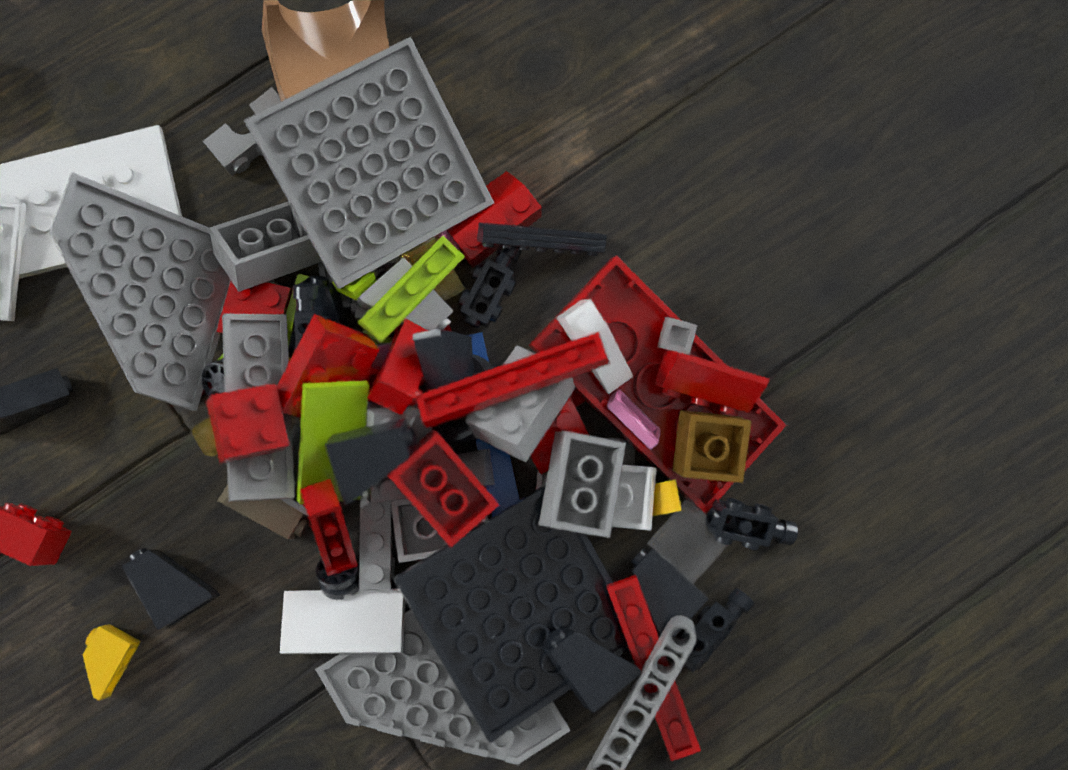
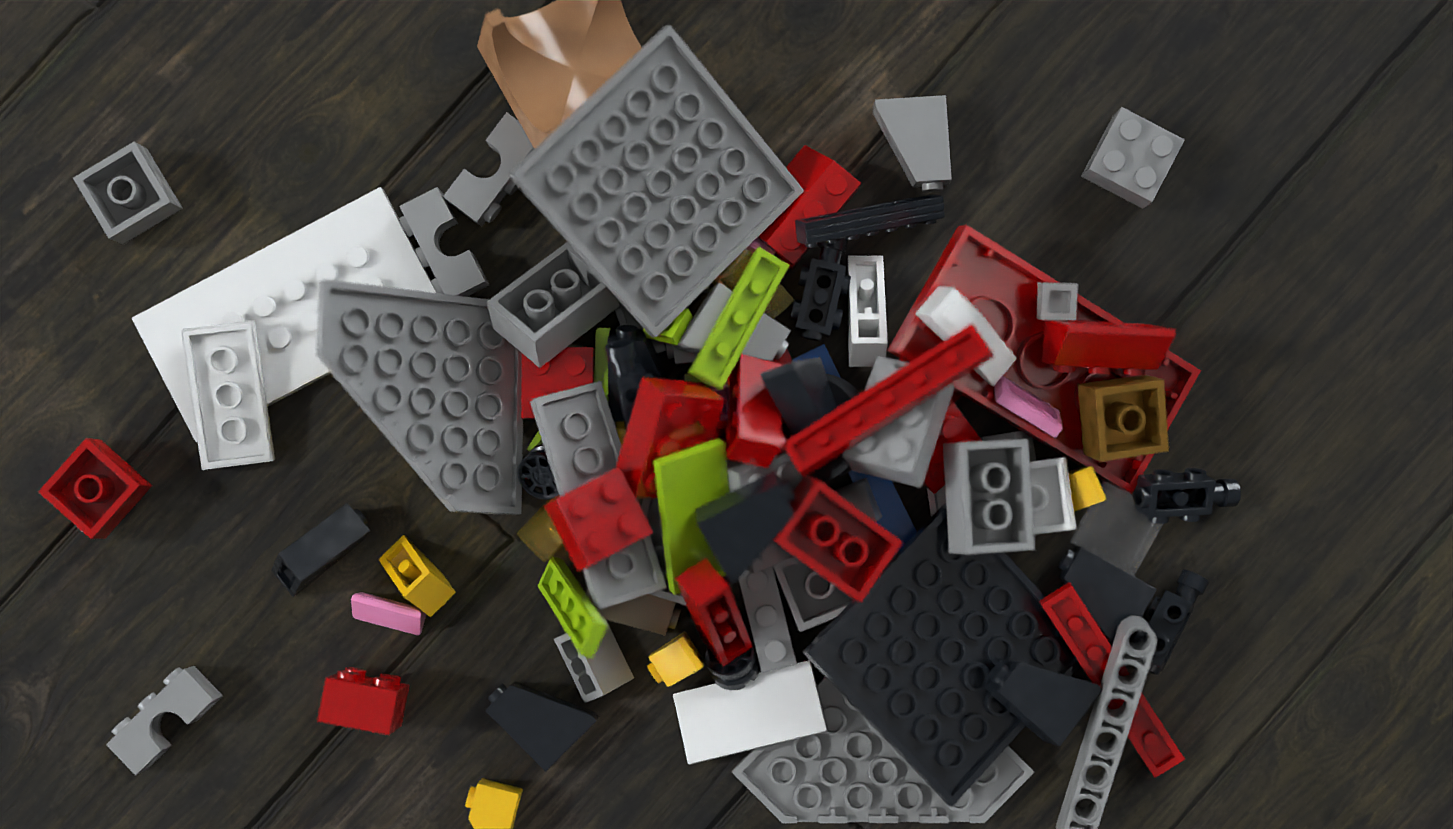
camera: 10 degrees left, 5 degrees up
none -> bright pink slope [351,592,426,635]
none -> yellow slope [378,535,456,617]
none -> light grey arch [399,187,489,297]
none -> lime tile [538,556,608,658]
none -> light grey brick [554,618,634,703]
none -> yellow slope [647,631,704,687]
none -> white slope [848,256,888,367]
none -> light grey slope [873,95,952,192]
none -> light grey brick [1081,107,1185,209]

